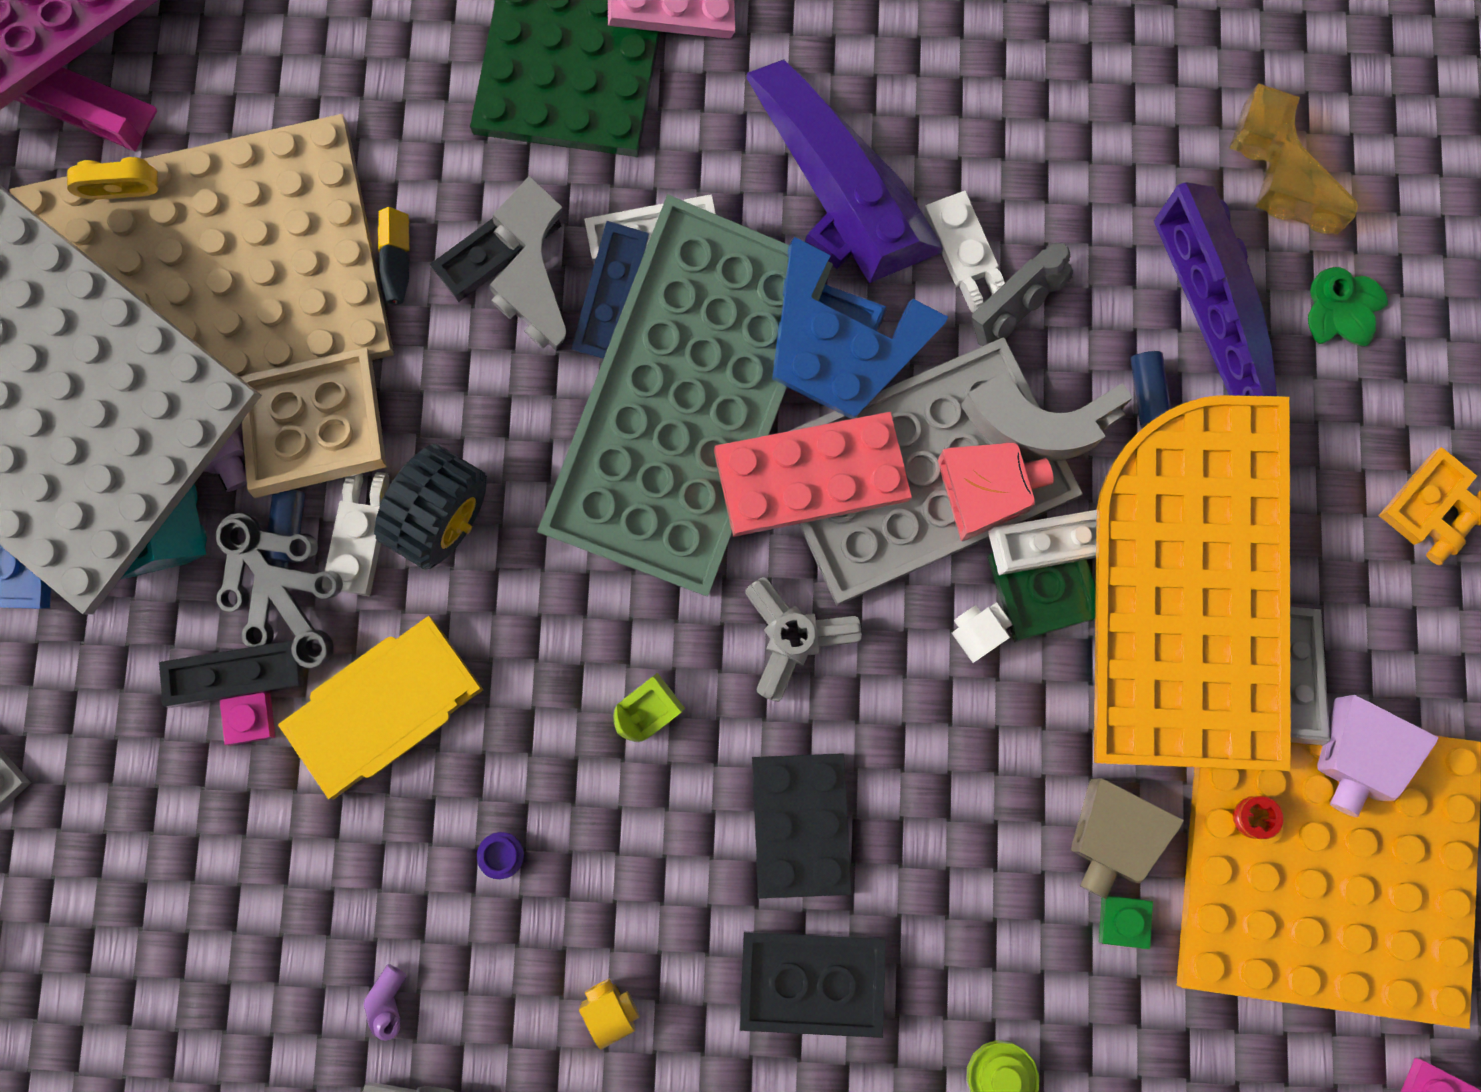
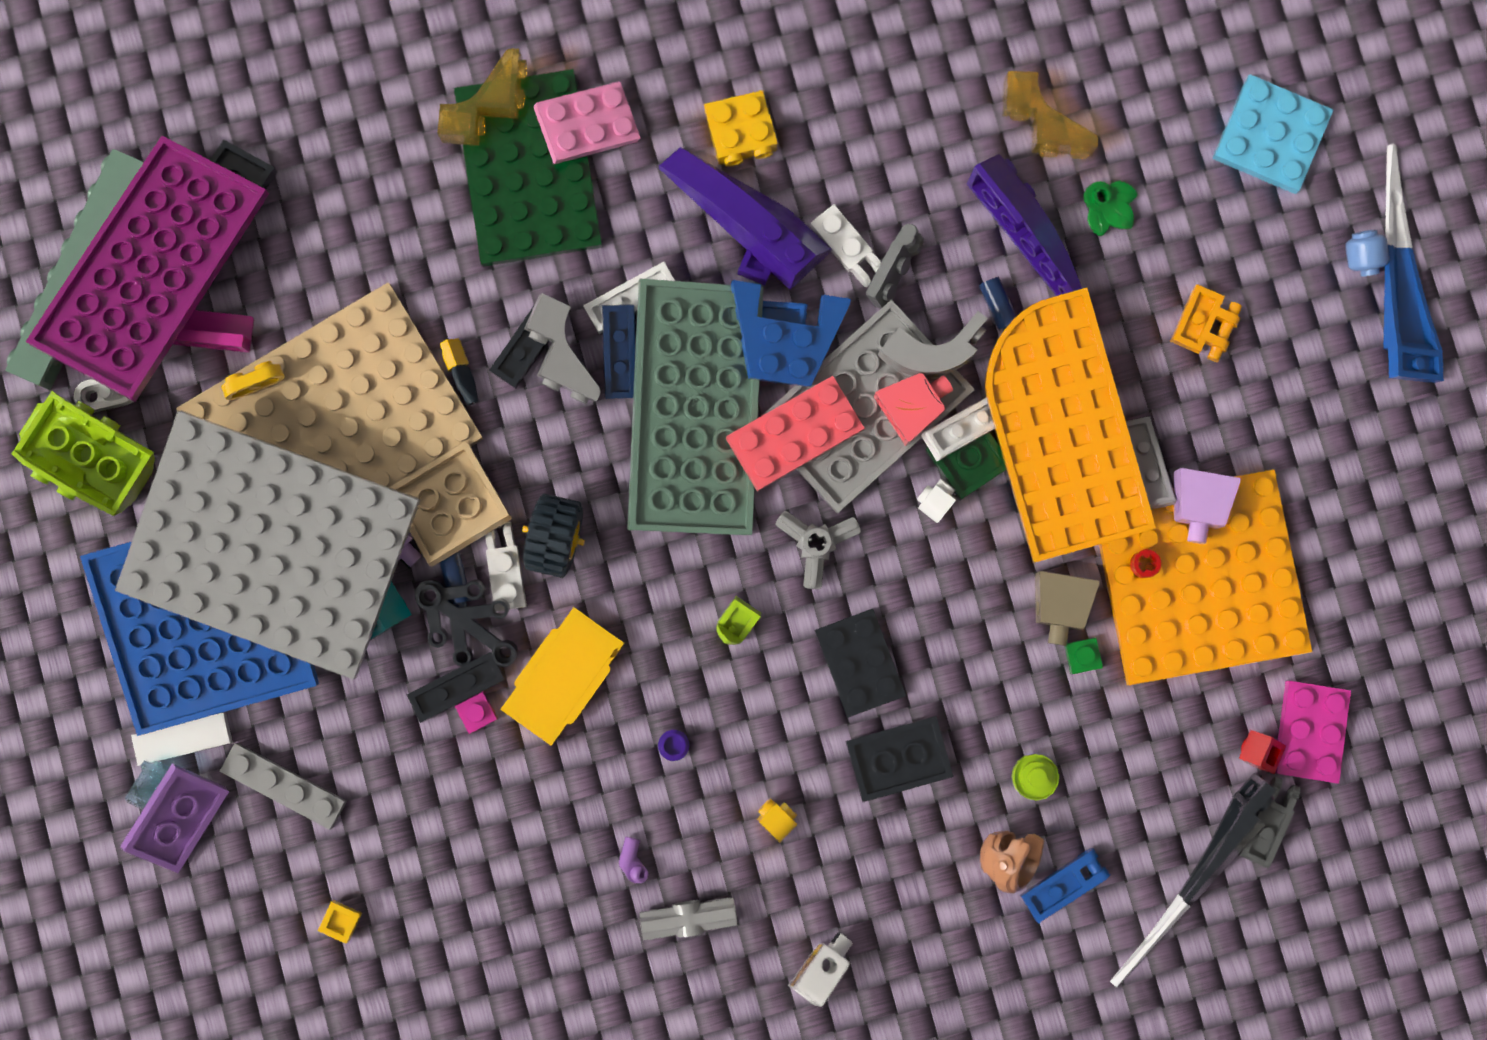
camera: 25 degrees left, 5 degrees up
none -> yellow plate [704,90,778,166]

